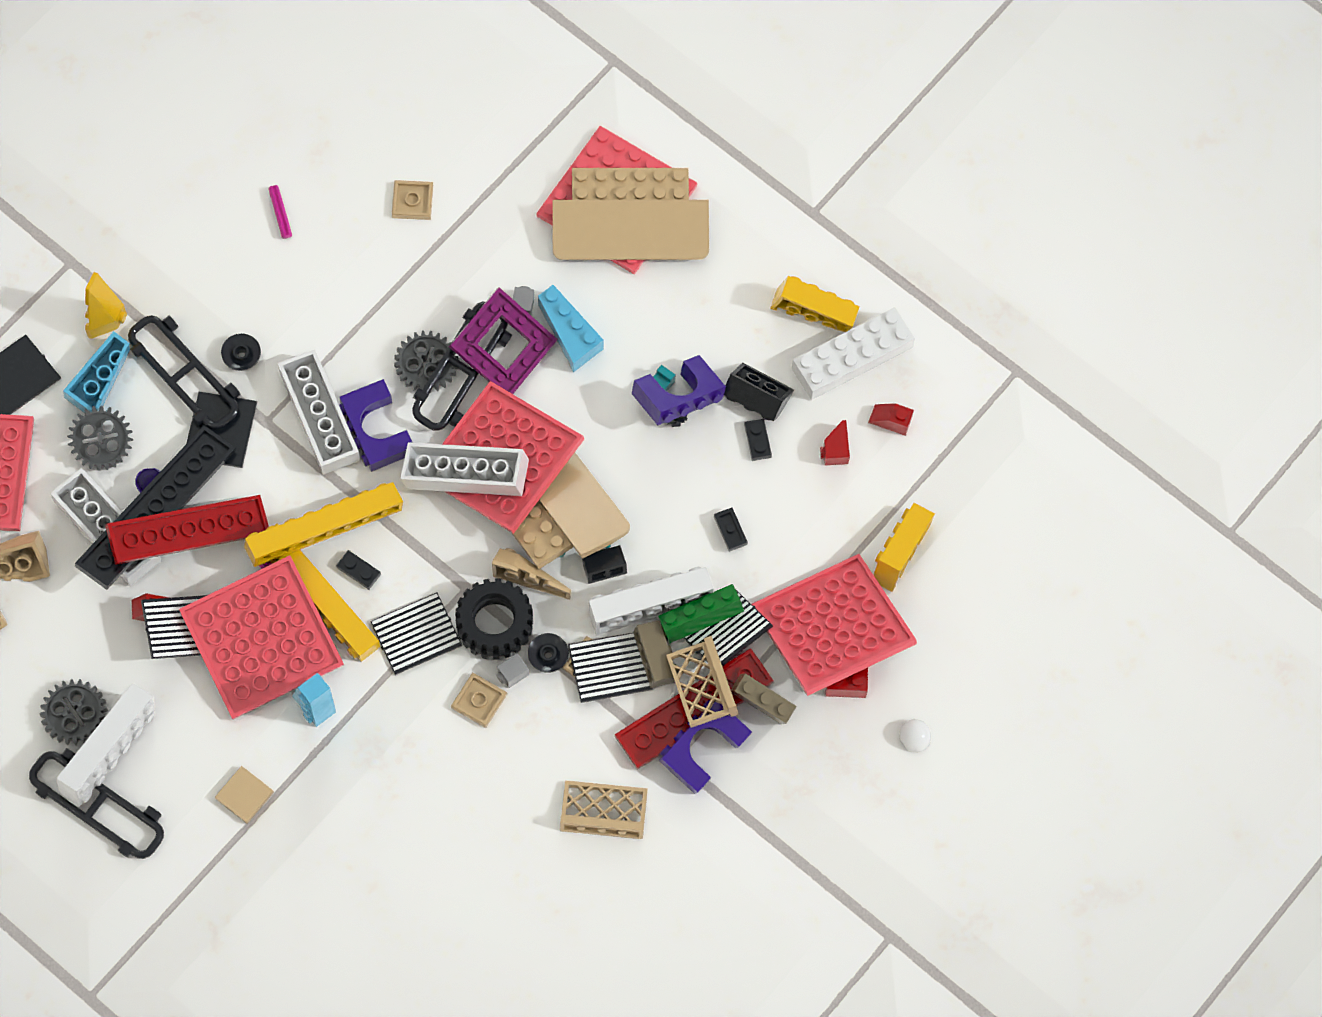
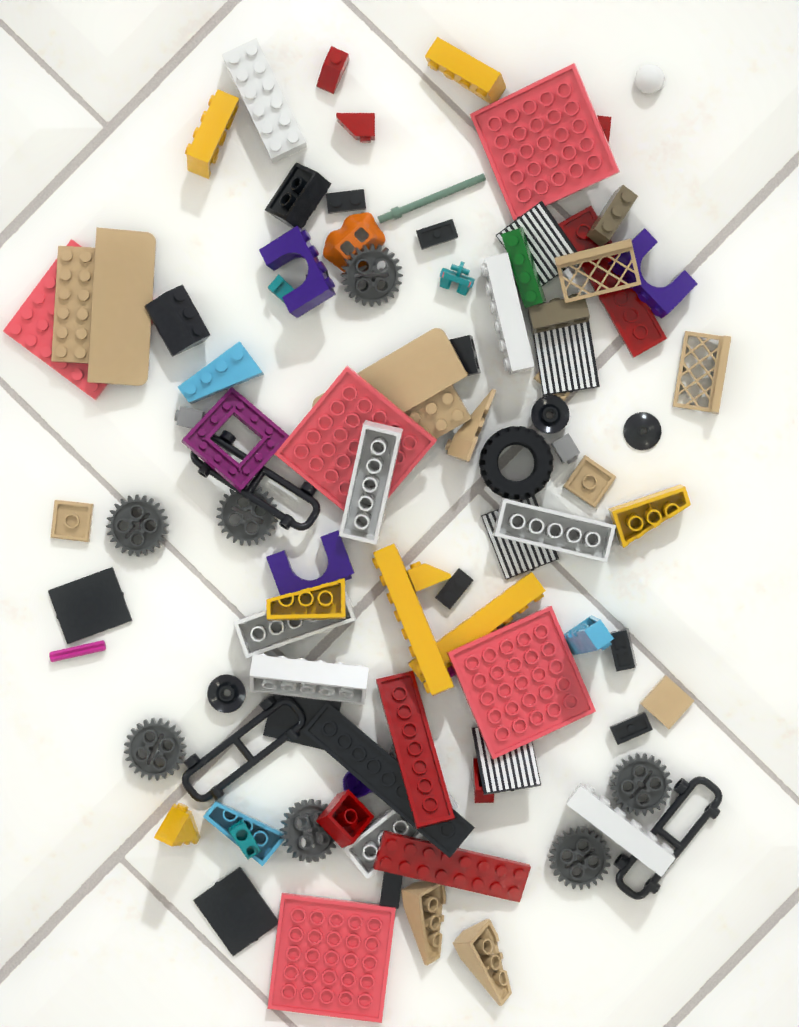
camera: 75 degrees left, 20 degrees up
none -> black piece [48,567,132,644]
none -> dark grey gear [106,495,169,557]
none -> dark grey gear [124,718,187,781]
none -> black slope [144,284,210,357]
none -> teal leg [228,819,261,860]
none -> white brick [250,654,369,705]
none -> yellow wedge [266,578,346,621]
none -> red brick [316,789,374,848]
none -> orange piece [323,212,386,272]
none -> dark grey gear [340,243,403,307]
none -> red plate [373,831,531,903]
none -> sand green bar [377,173,486,224]
none -> black tile [380,872,403,909]
none -> yellow slope [407,561,452,592]
none -> teal hips [440,261,475,296]
none -> white brick [492,498,616,563]
none -> yellow wedge [608,484,691,548]
none -> dark grey gear [609,753,672,816]
none -> black hinge [610,628,637,672]
none -> black plate [610,712,653,745]
none -> black dish [623,412,662,450]

